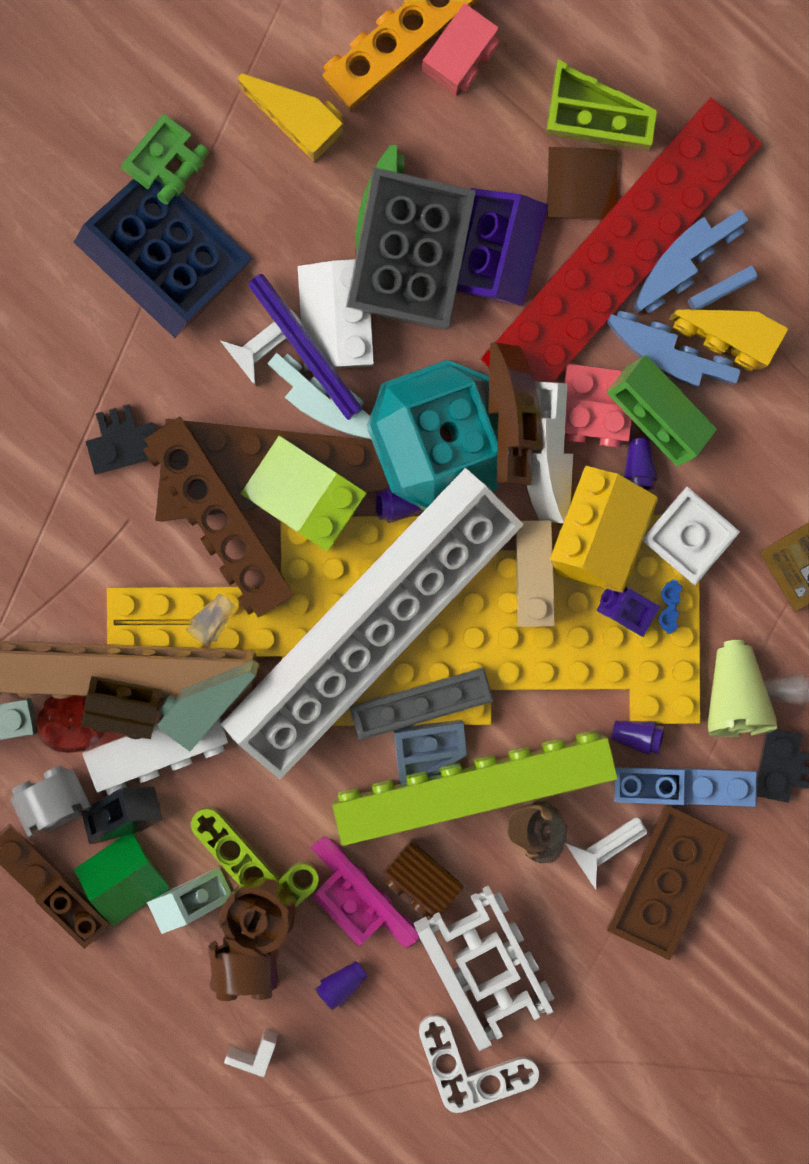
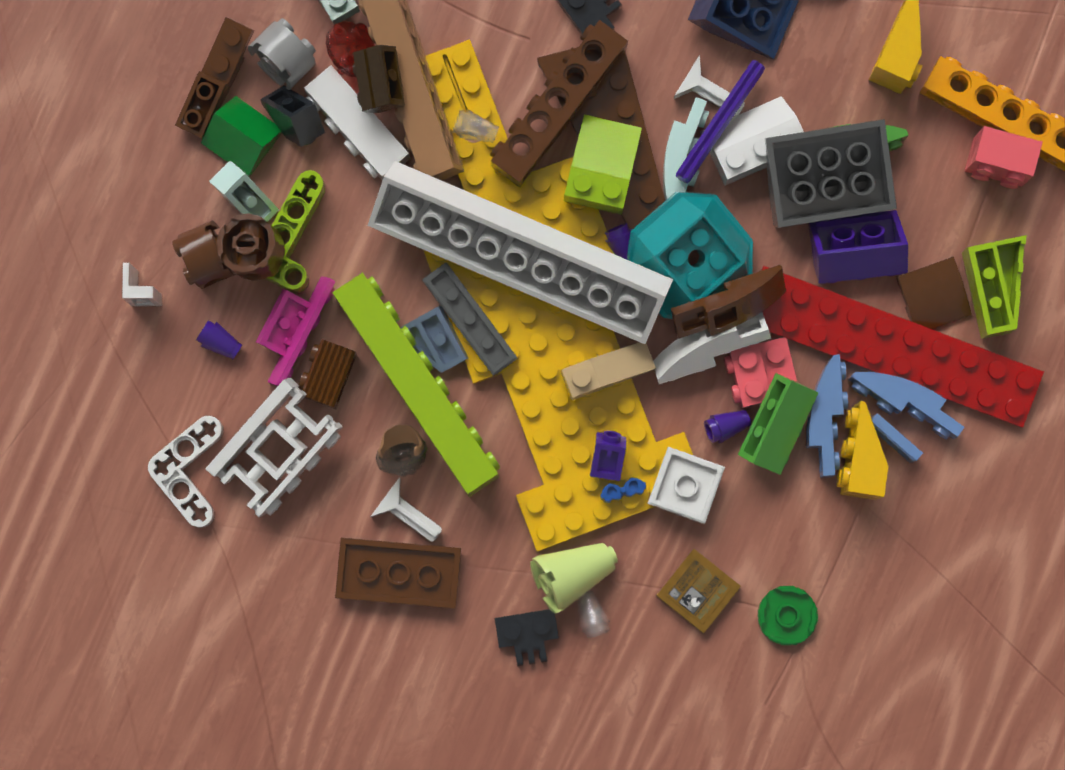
camera: 65 degrees right, 5 degrees down
sand green slope [157,660,259,752] -> none
yellow slope [550,466,658,593] -> none
dark purple cone [611,720,664,755] -> none
medium blue slope [614,767,758,807] -> none

